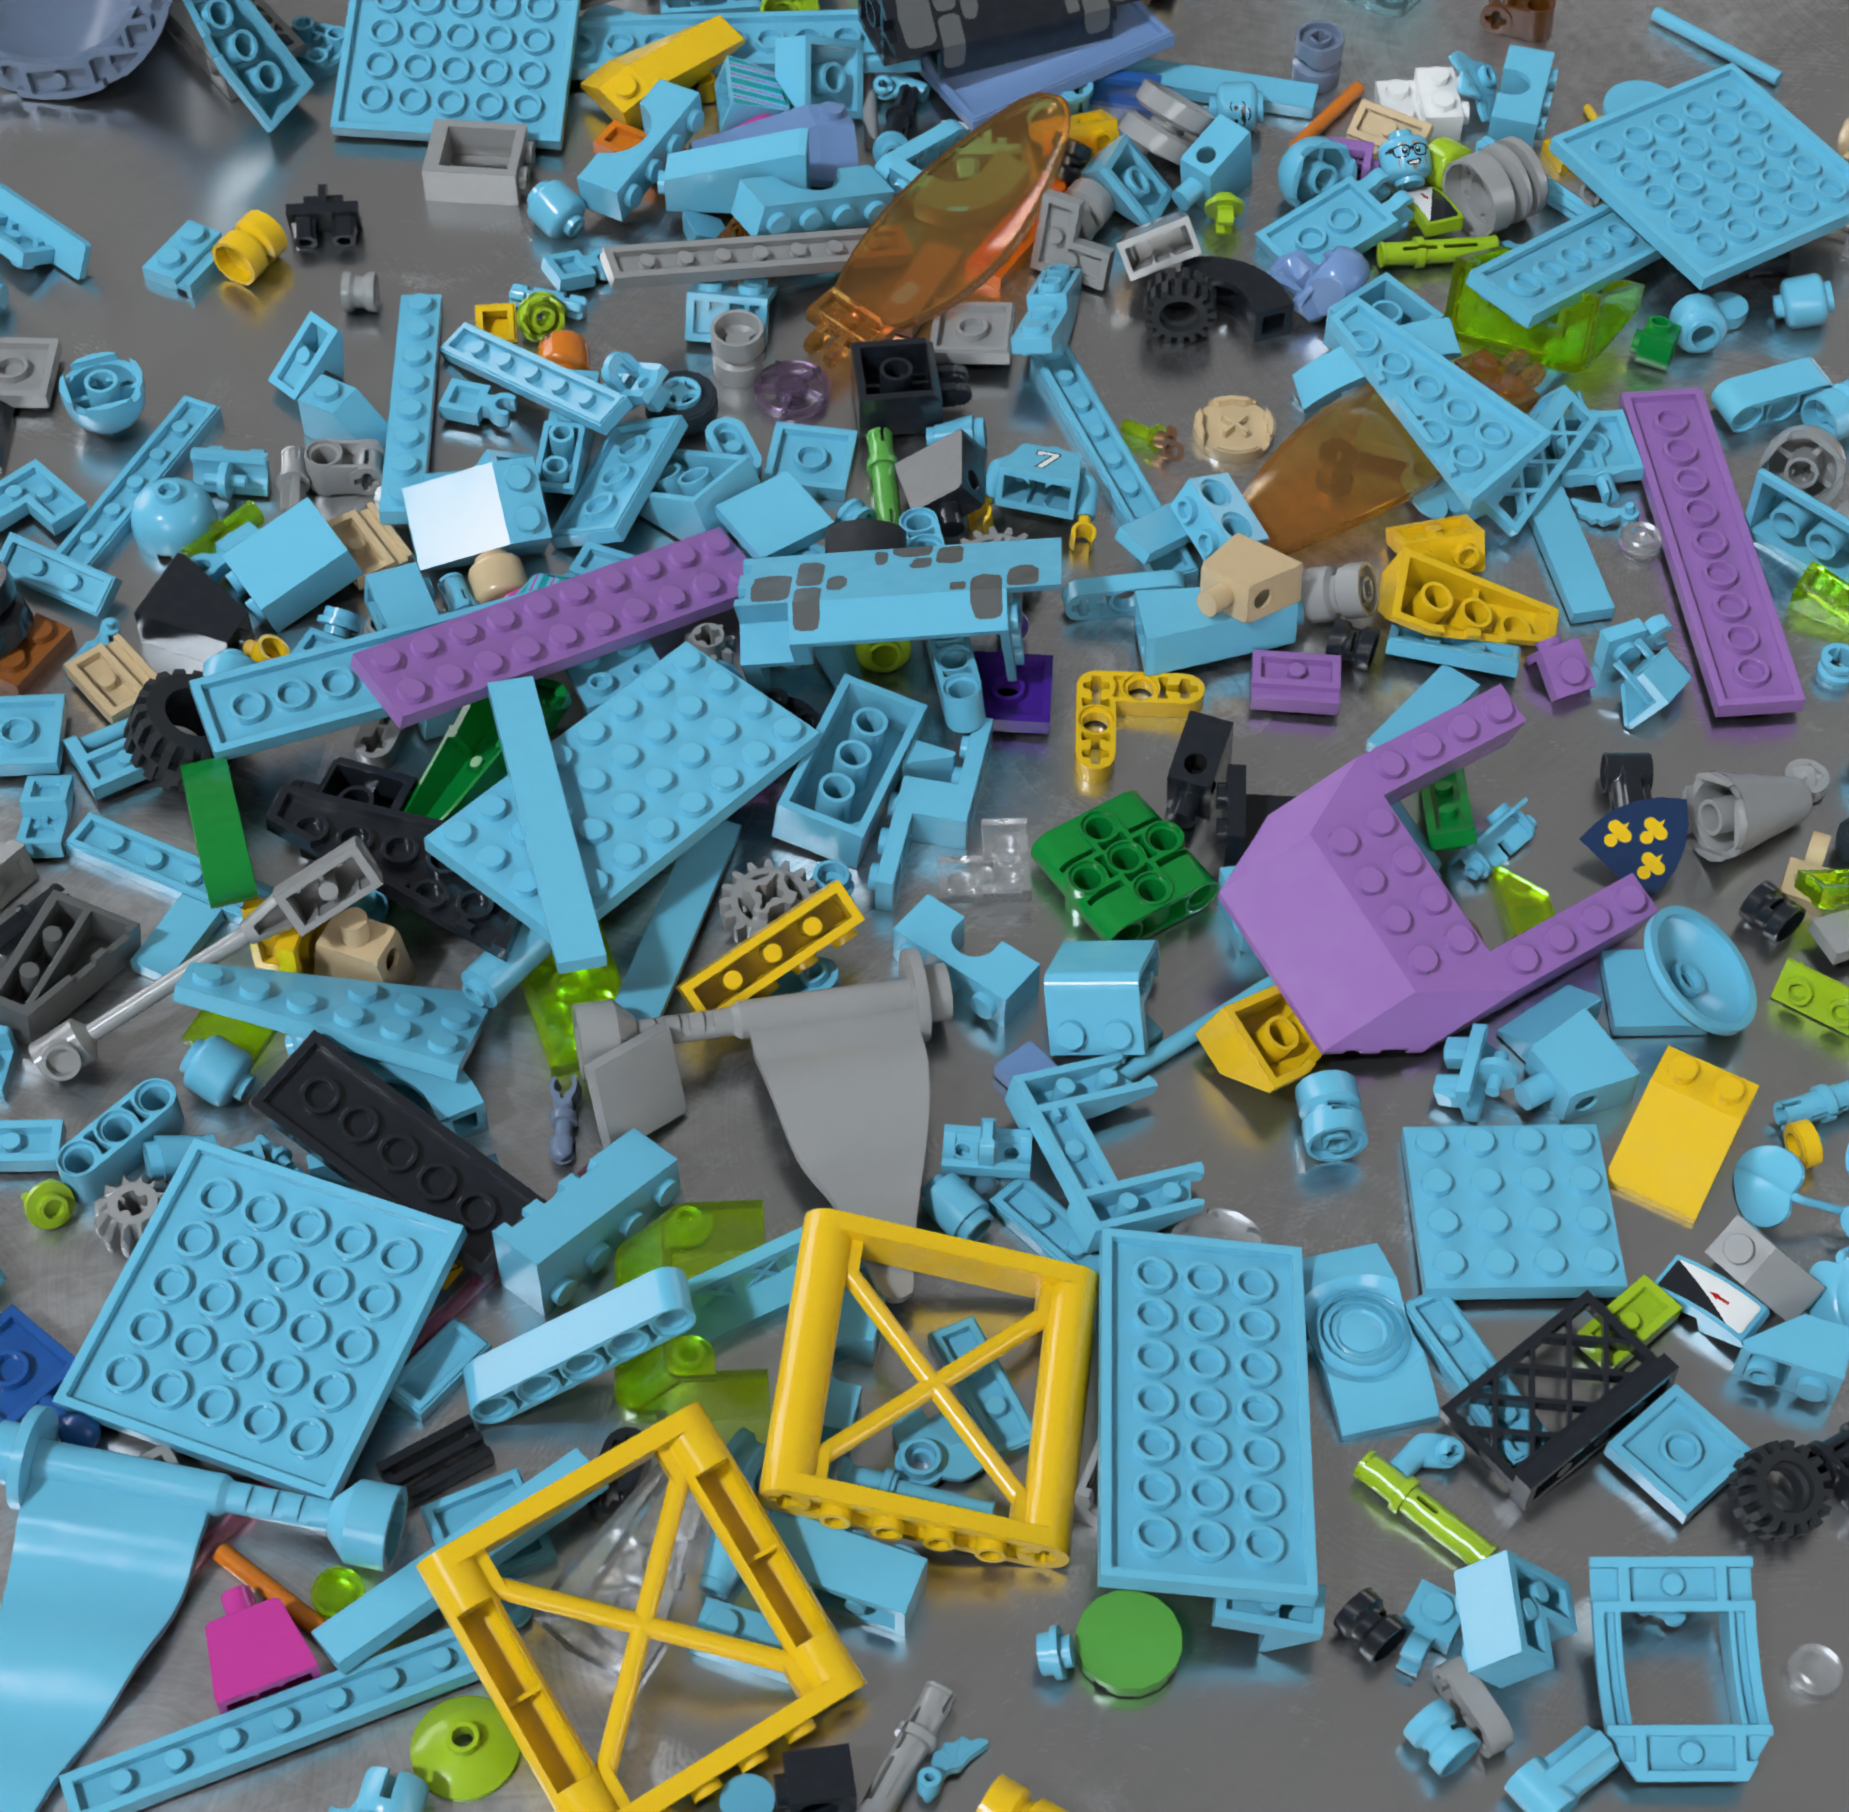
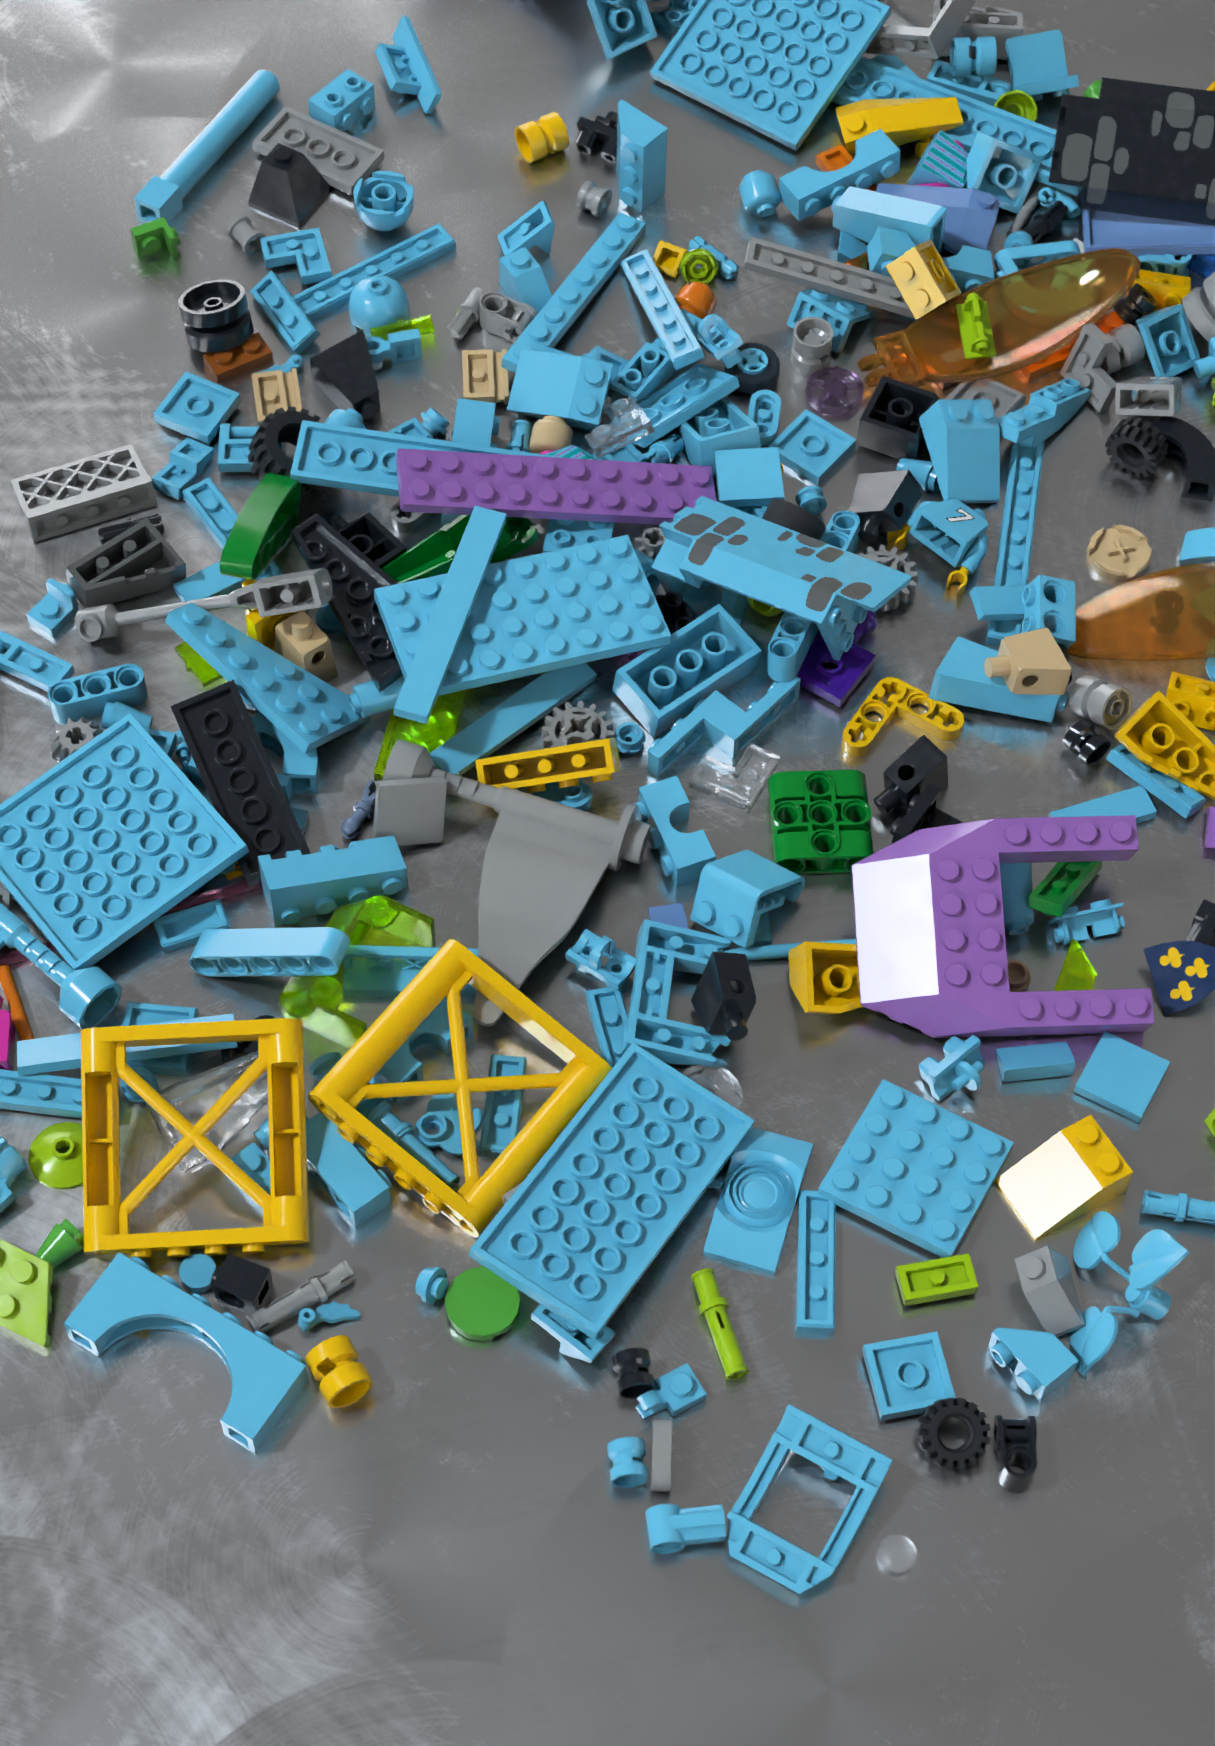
camera: 30 degrees right, 5 degrees up
lime plate [21,1178,75,1230] -> none
medium azure plate [142,219,222,298] -> none
medium azure head [179,1035,256,1107] -> none
medium azure hips [190,445,271,499] -> none
medium azure brick [222,497,363,633] -> none
yellow plate [243,634,290,663] -> none
clear neon green plate [310,1566,365,1619] -> none
black tile [376,1414,495,1509] -> none
light grey window [422,119,536,206] -> none
medium azure plate [438,378,517,427] -> none
medium azure plate [541,249,607,292] -> none
bright green pin [866,427,901,525] -> none
medium azure slope [902,739,956,783] -> none
medium azure brick [921,1172,994,1241] -> none
medium azure beam [1061,570,1187,621] -> none
piece [1120,418,1184,463] -> none
medium lavender plate [1250,649,1341,715] -> none
medium azure wheel [1295,1070,1369,1162] -> none
medium azure arm [1389,1433,1466,1477] -> none
black fence [1438,1290,1679,1511] -> none
medium azure brick [1454,1550,1578,1689] -> none
medium azure torso [1514,1008,1641,1122] -> none
medium azure dish [1644,905,1757,1036] -> none
slope [1654,1254,1770,1348] -> none
yellow tile [1783,1119,1823,1170] -> none
none -> clear plate [584,396,655,459]
none -> medium azure slope [616,99,668,213]
none -> medium azure pin [637,434,684,464]
none -> black torso [691,952,756,1041]
none -> yellow bracket [886,239,961,320]
none -> medium azure slope [919,399,1000,503]
none -> lime hinge [956,293,996,360]

